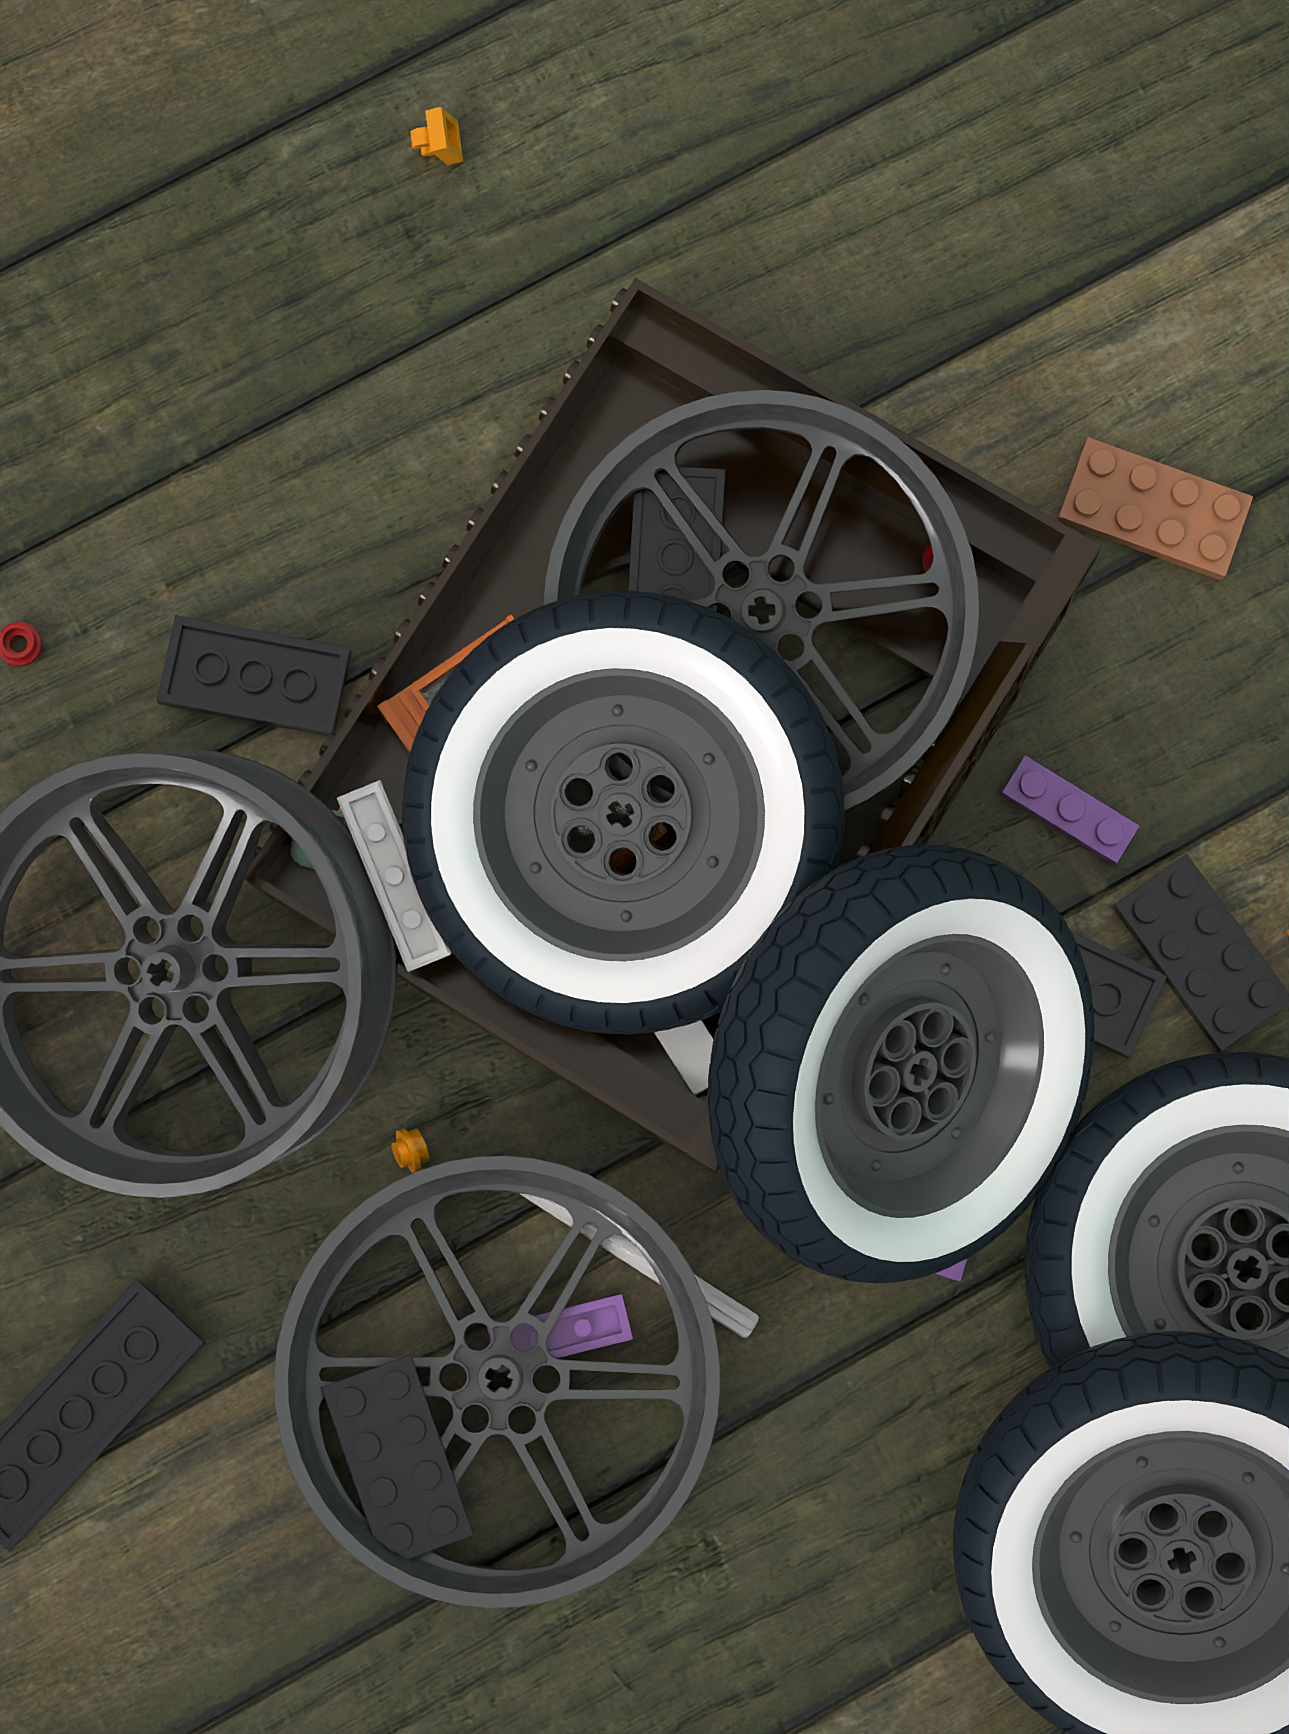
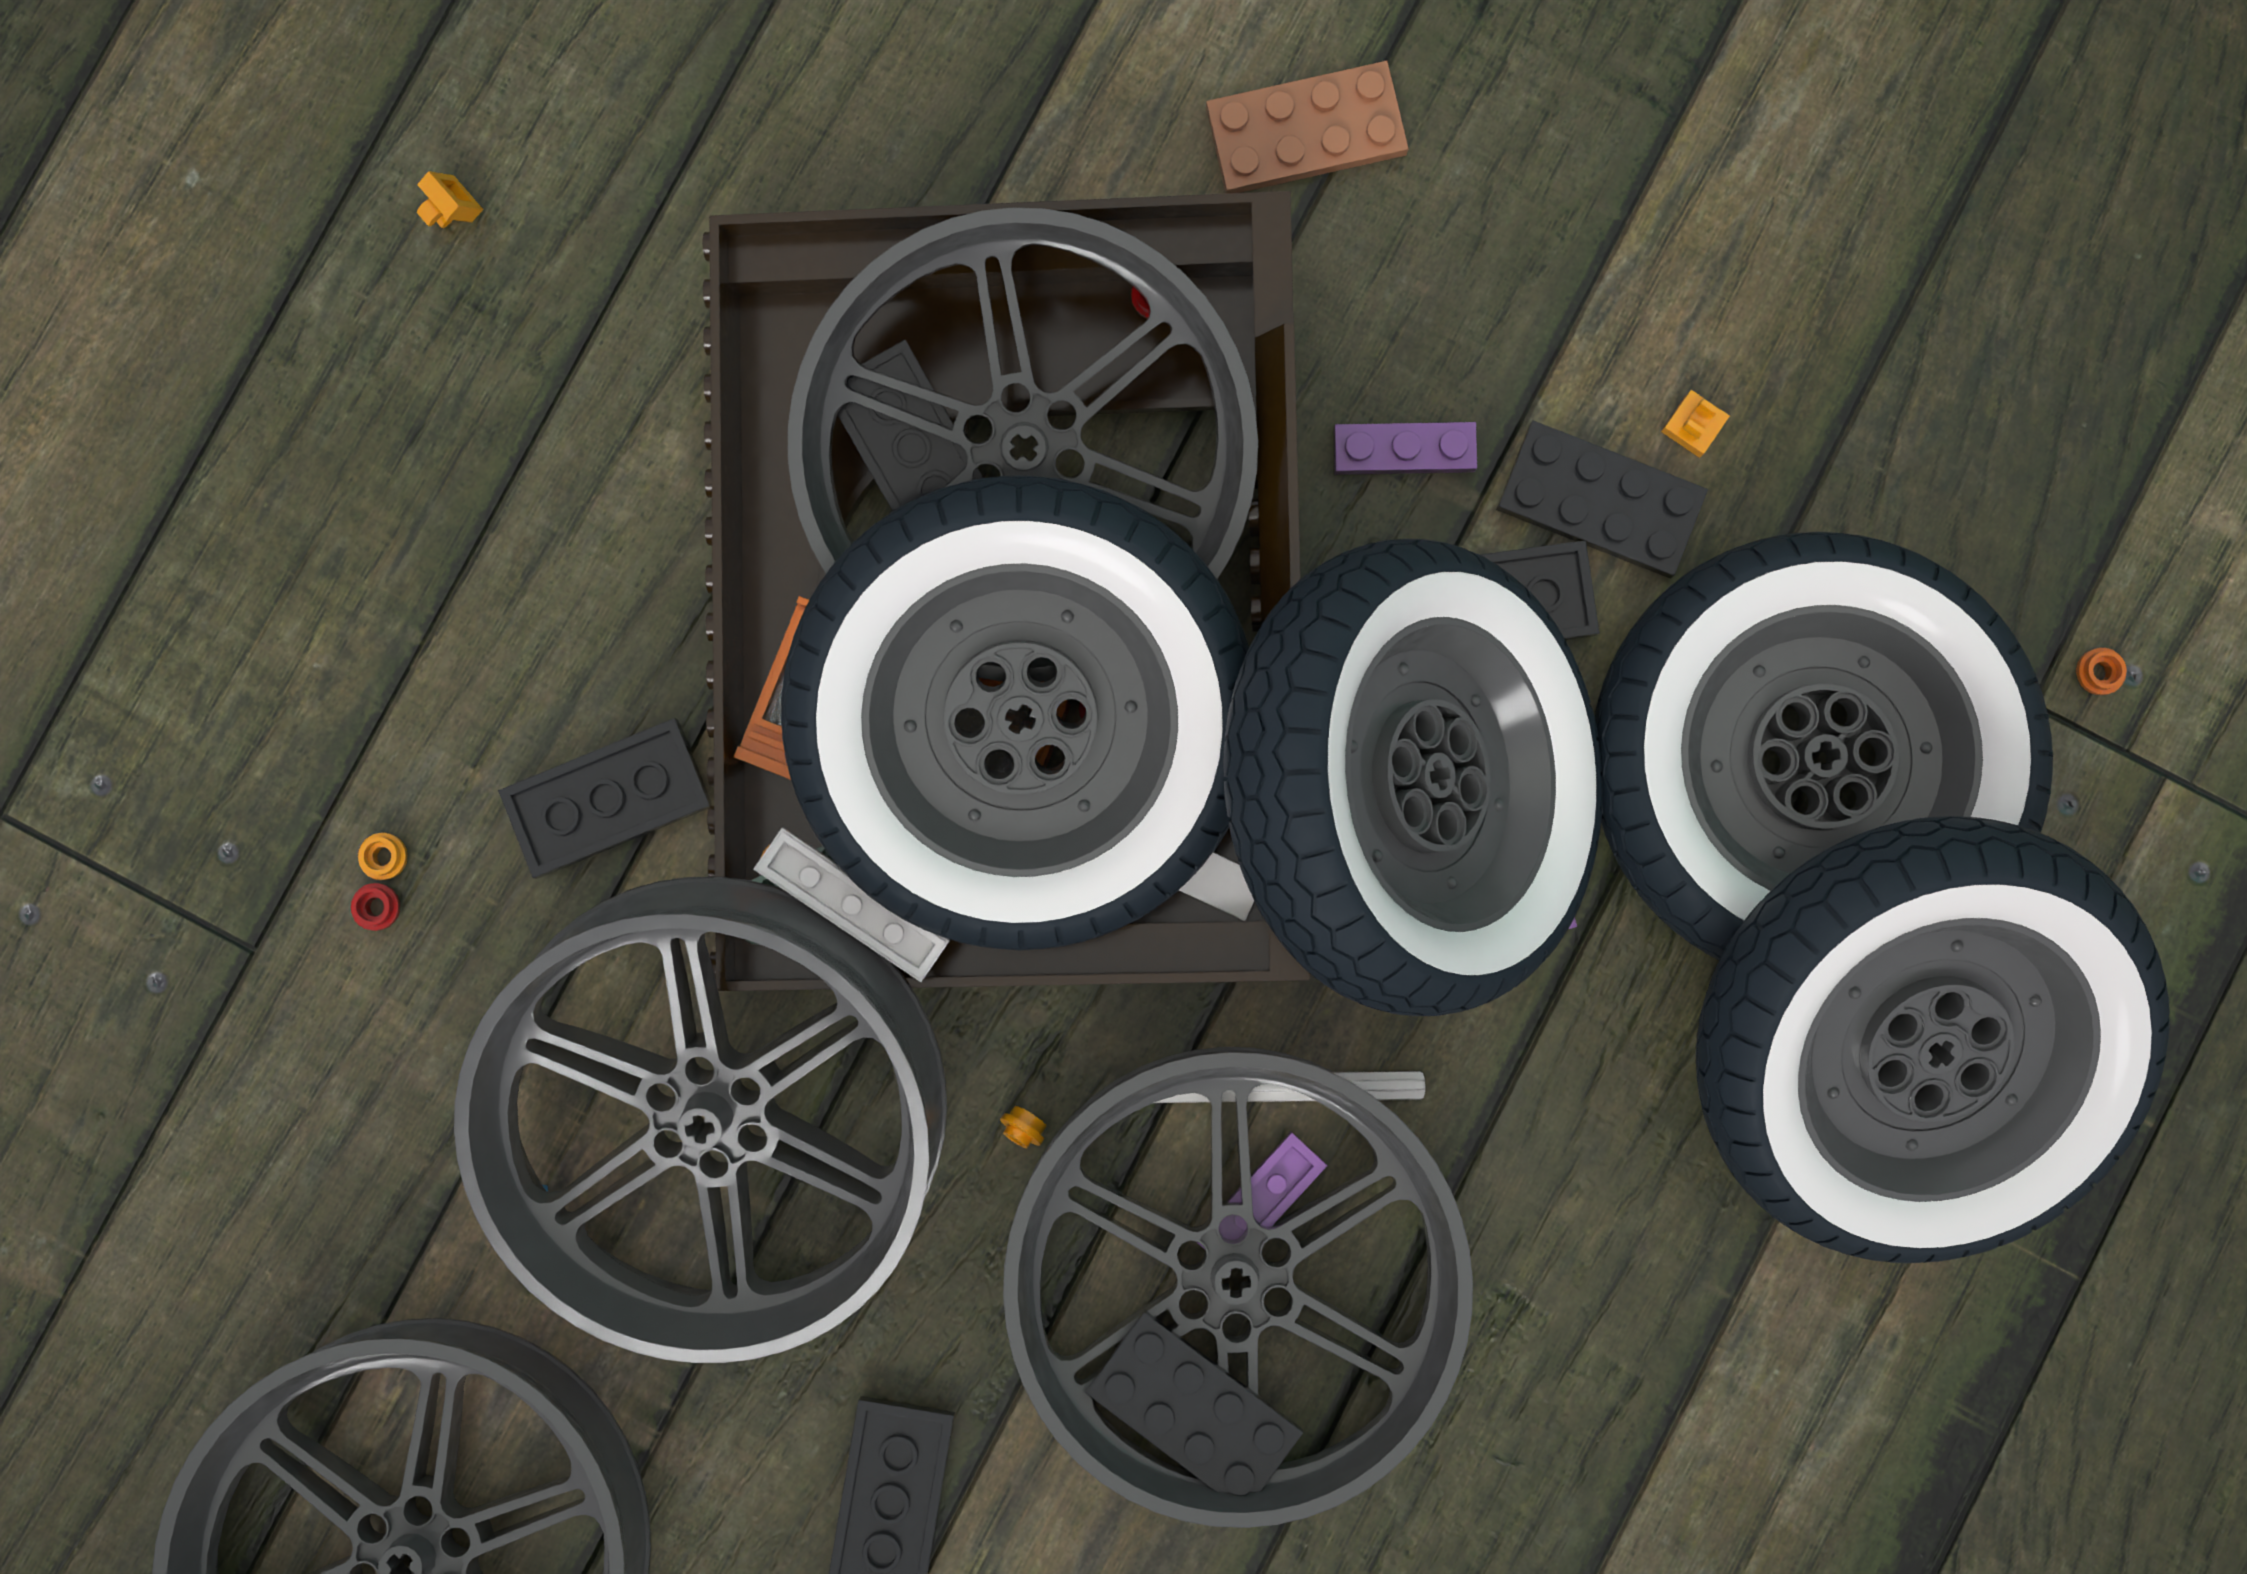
camera: 25 degrees left, 5 degrees up
none -> light orange plate [358,833,408,880]

